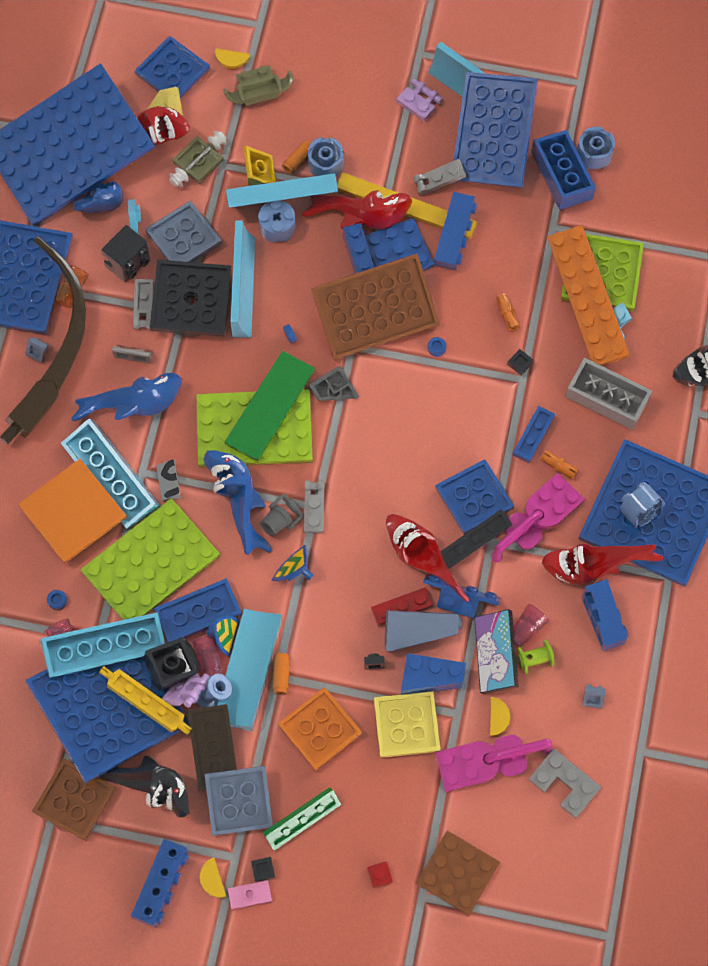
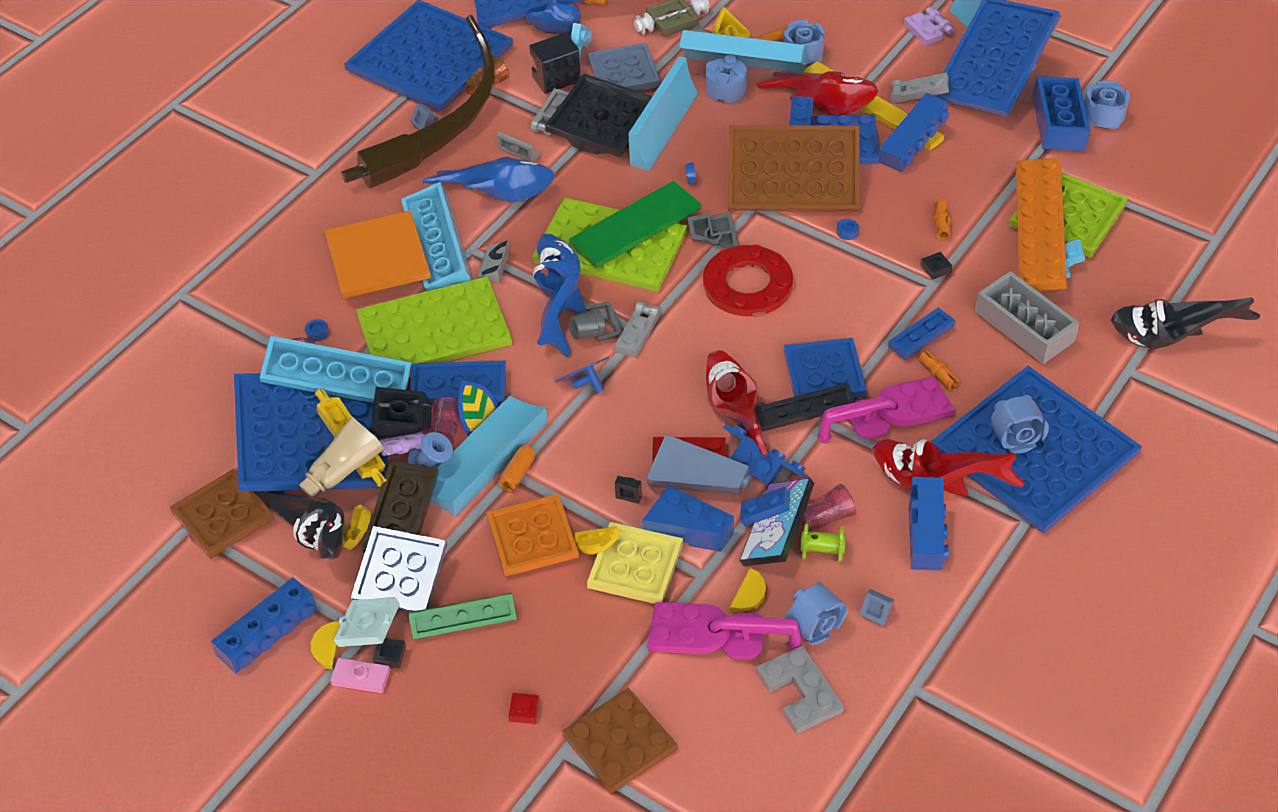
camera: 25 degrees right, 20 degrees down
none -> tan piece [299,417,384,497]
none -> light aqua plate [334,596,400,647]
none -> yellow tile [344,504,371,550]
none -> yellow tile [574,526,621,555]
none -> red plate [703,244,793,316]
none -> blue plate [740,487,790,527]
none -> medium blue brick [784,582,848,645]

